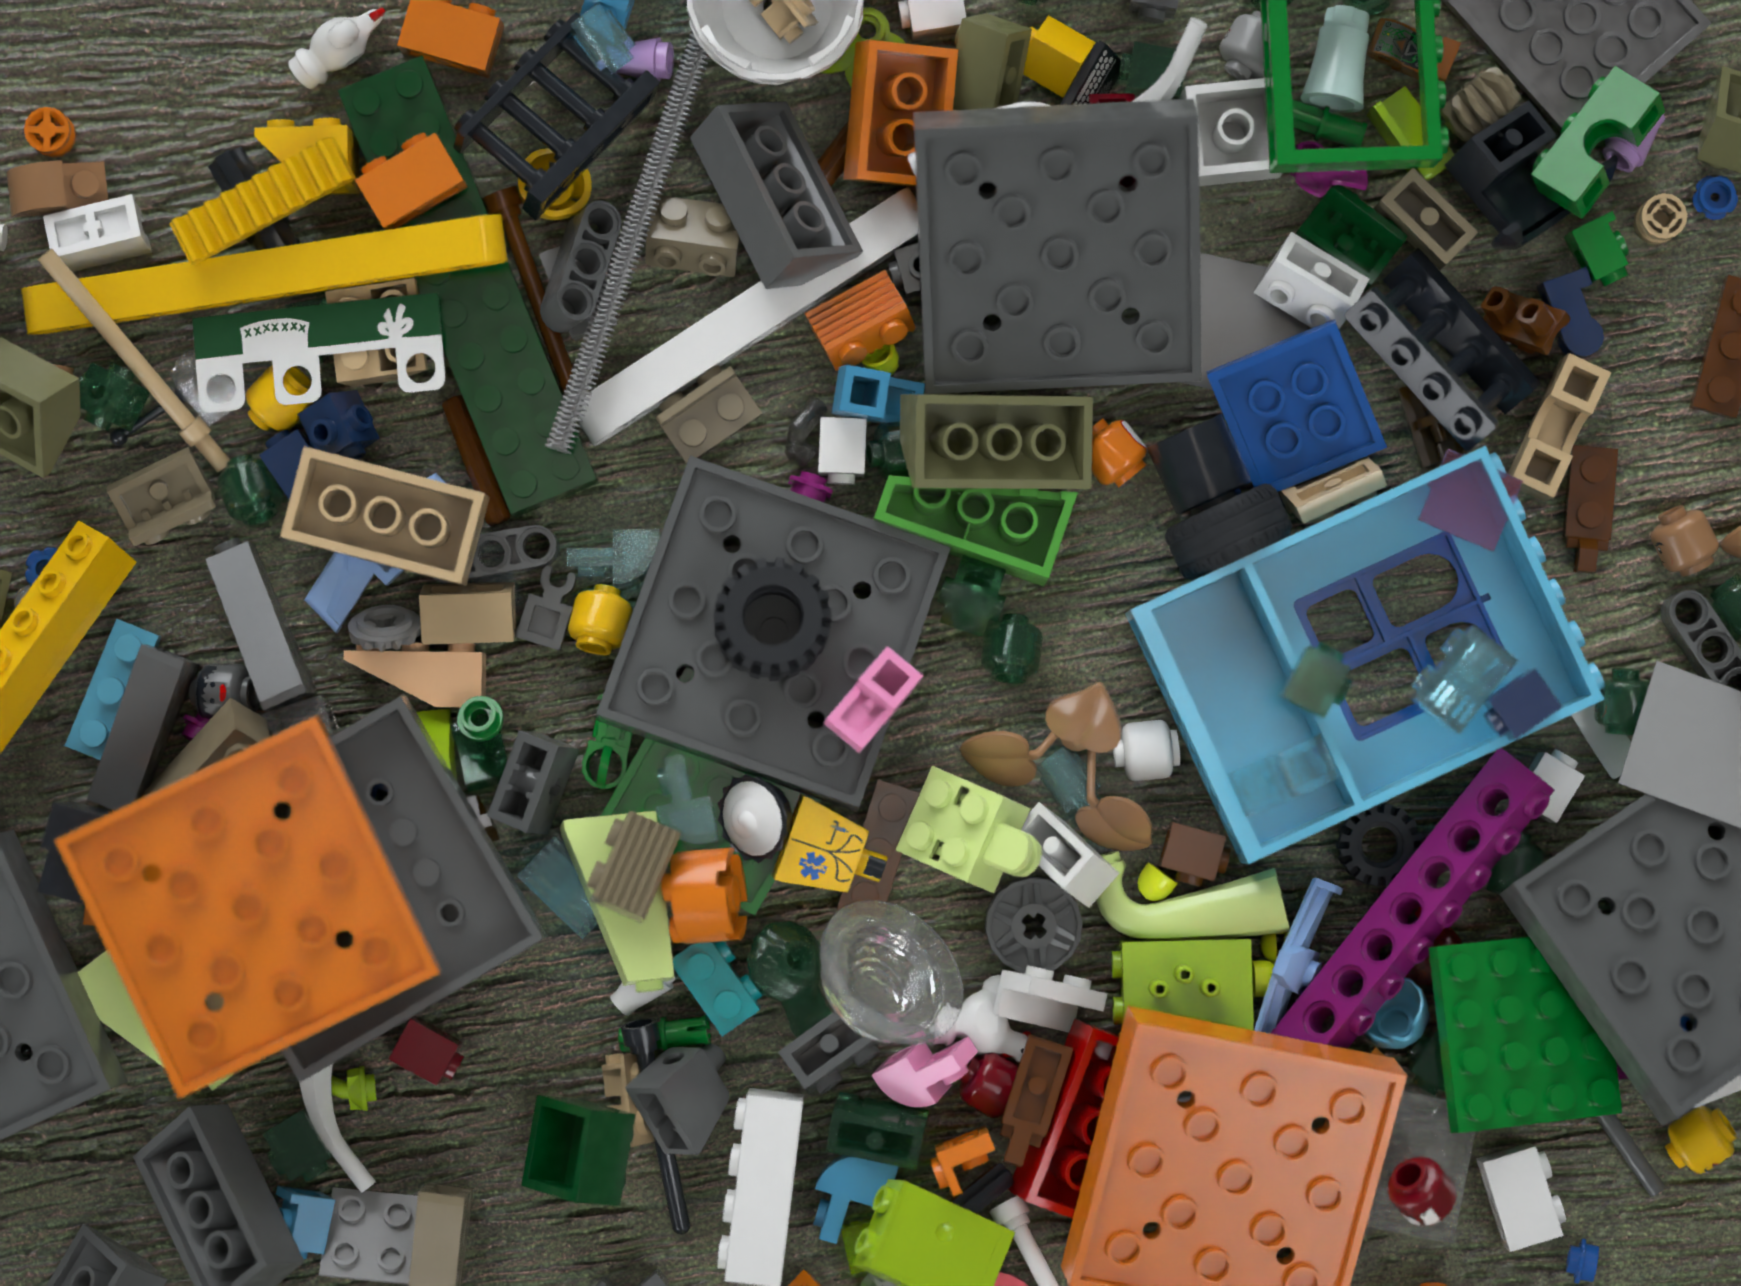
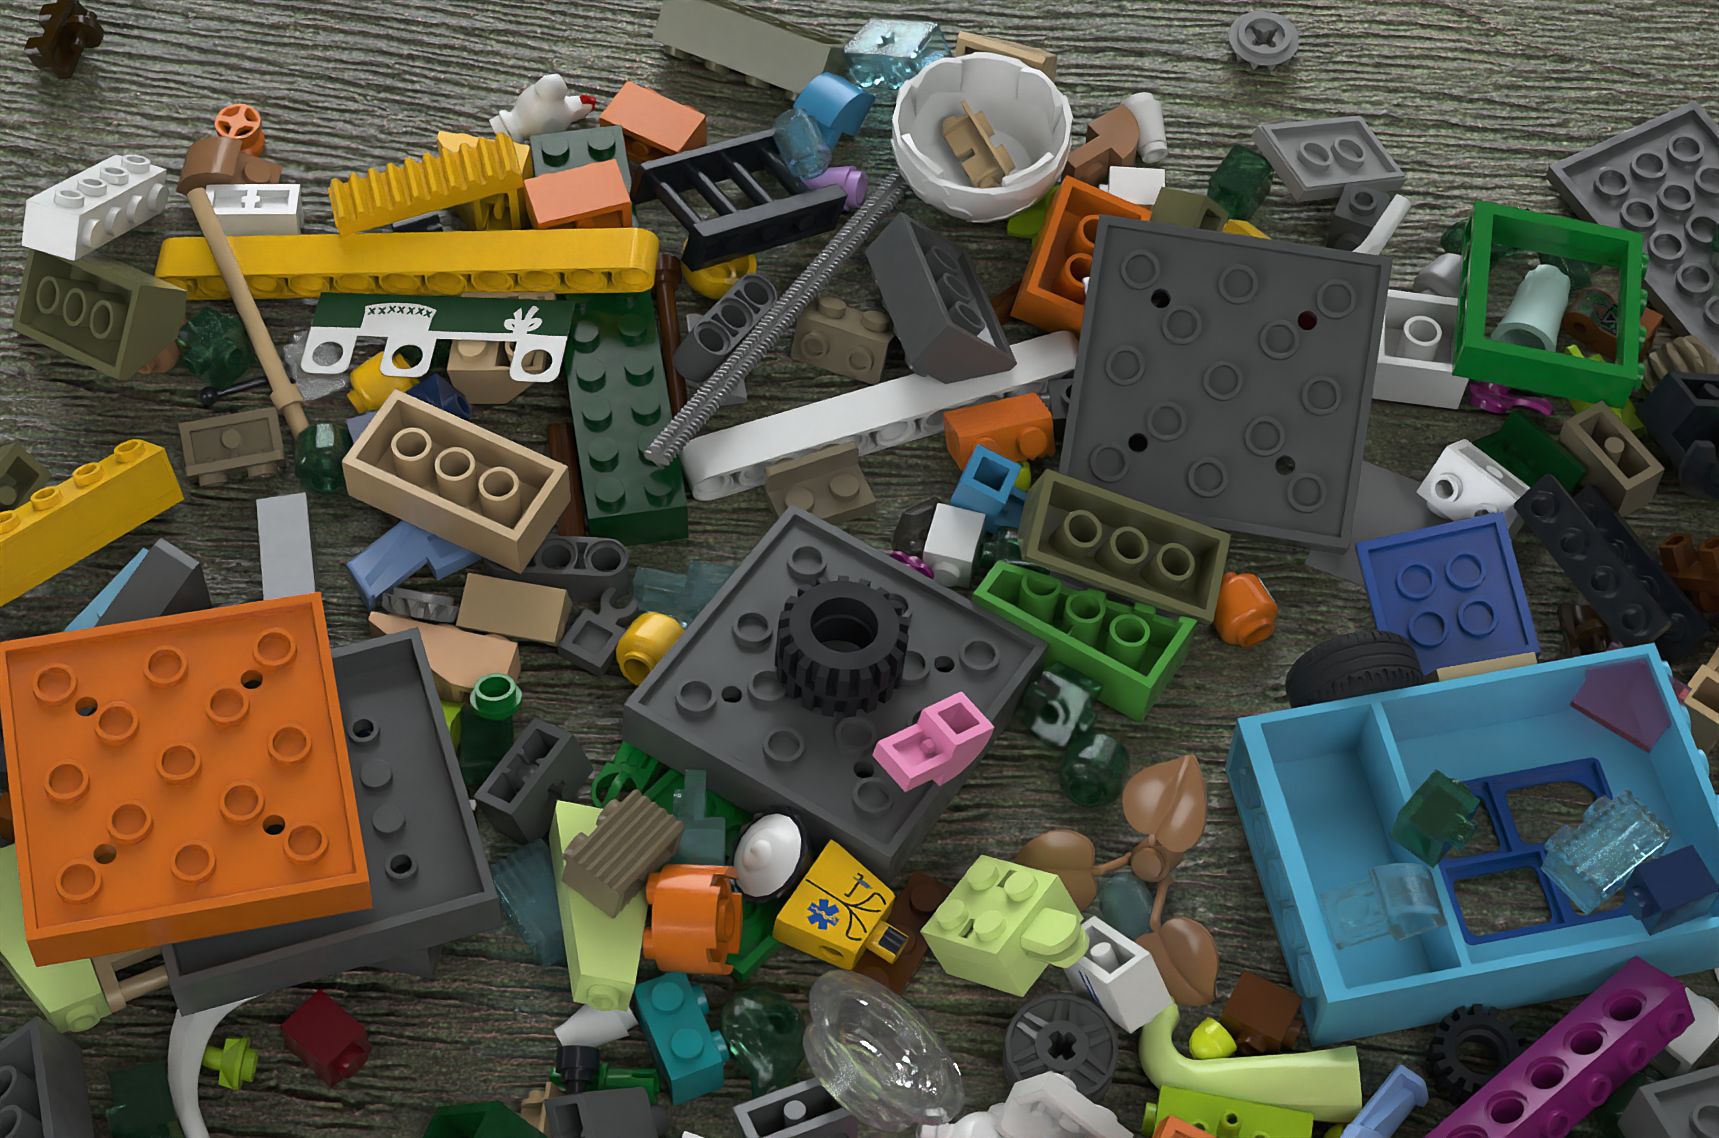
camera: 10 degrees right, 30 degrees down
white head [1113,720,1180,781] -> none
black piece [1147,414,1251,515] -> none

